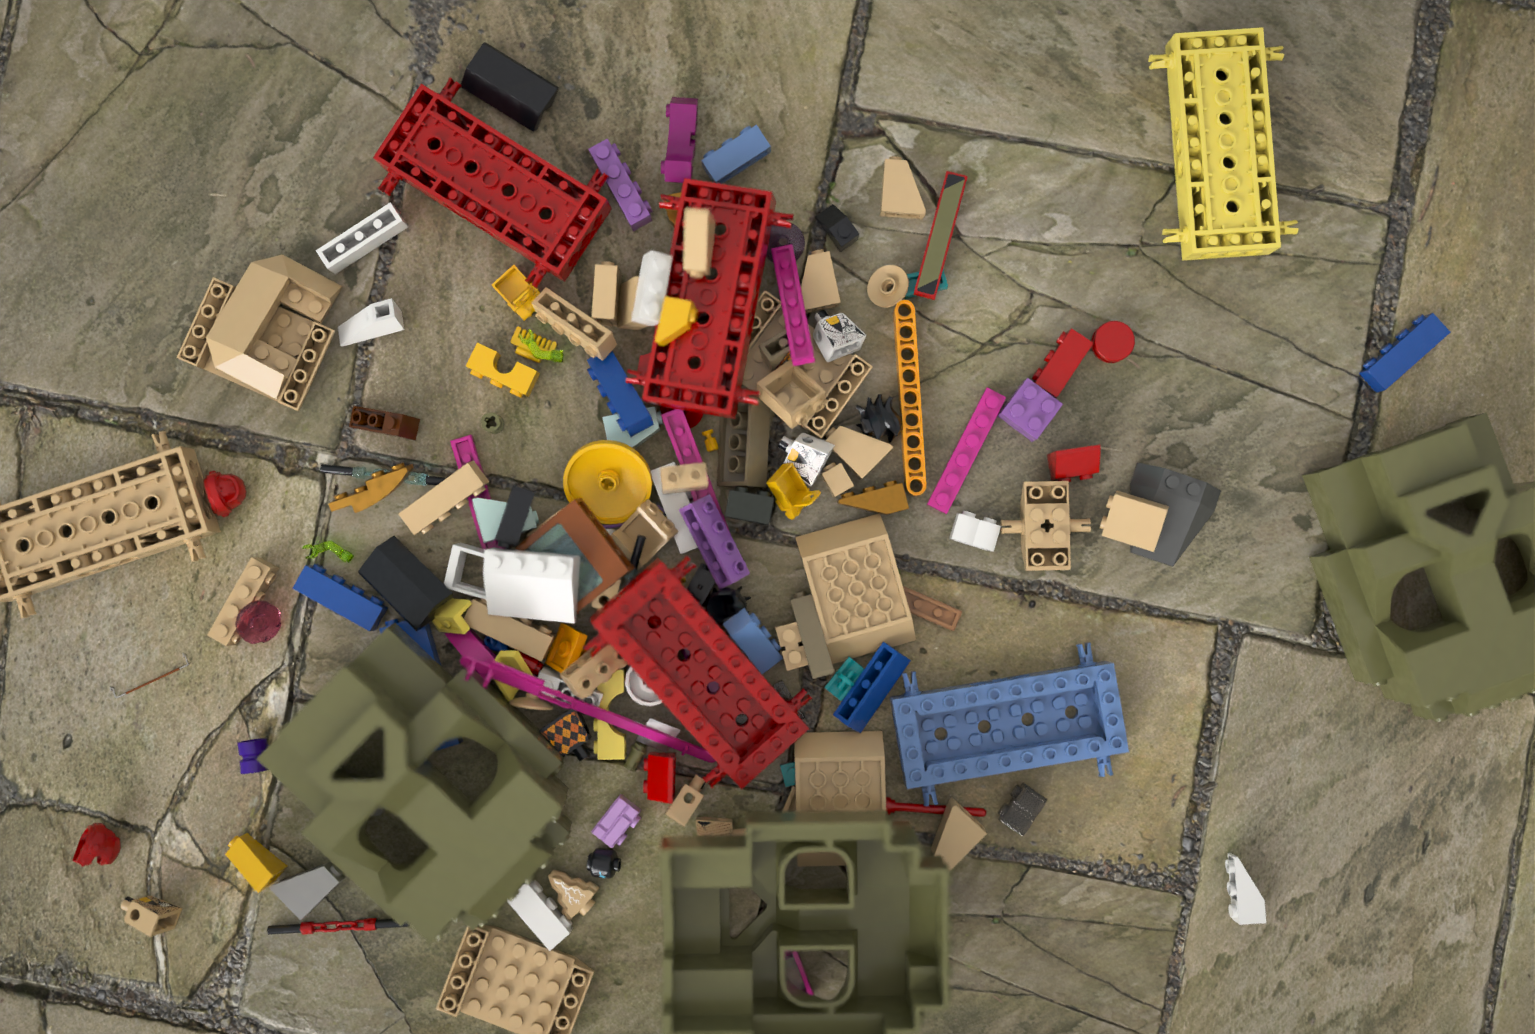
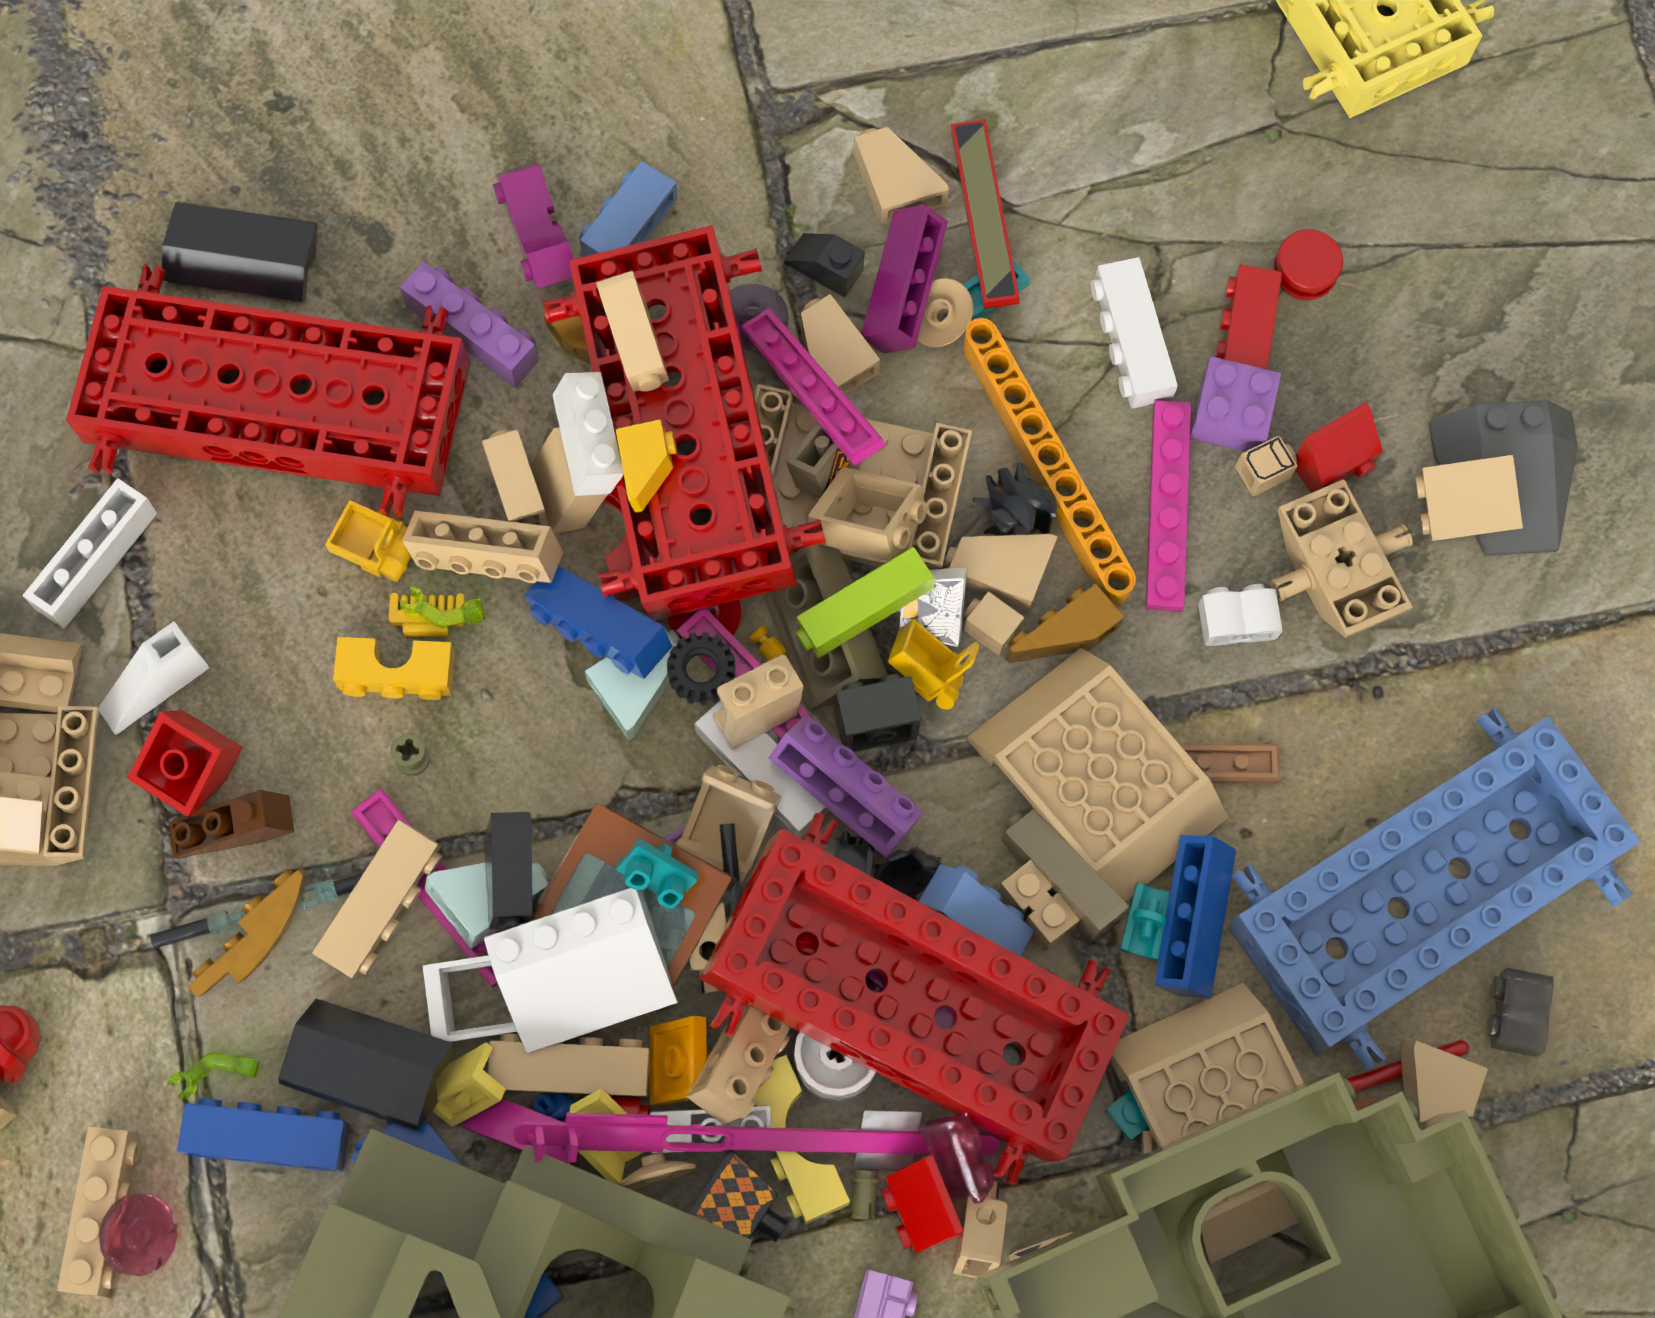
camera: 25 degrees left, 15 degrees down
yellow dish [563,440,653,524] -> none
white torso [813,310,866,363] -> none
none -> red slope [127,710,243,817]
none -> teal hips [616,839,698,909]
none -> black tyre [667,632,736,705]
none -> lime brick [795,547,934,658]
none -> magenta brick [861,204,948,353]
none -> clear pink bracket [920,1113,994,1204]
none -> white brick [1090,257,1178,409]
none -> tan brick [1235,436,1297,497]

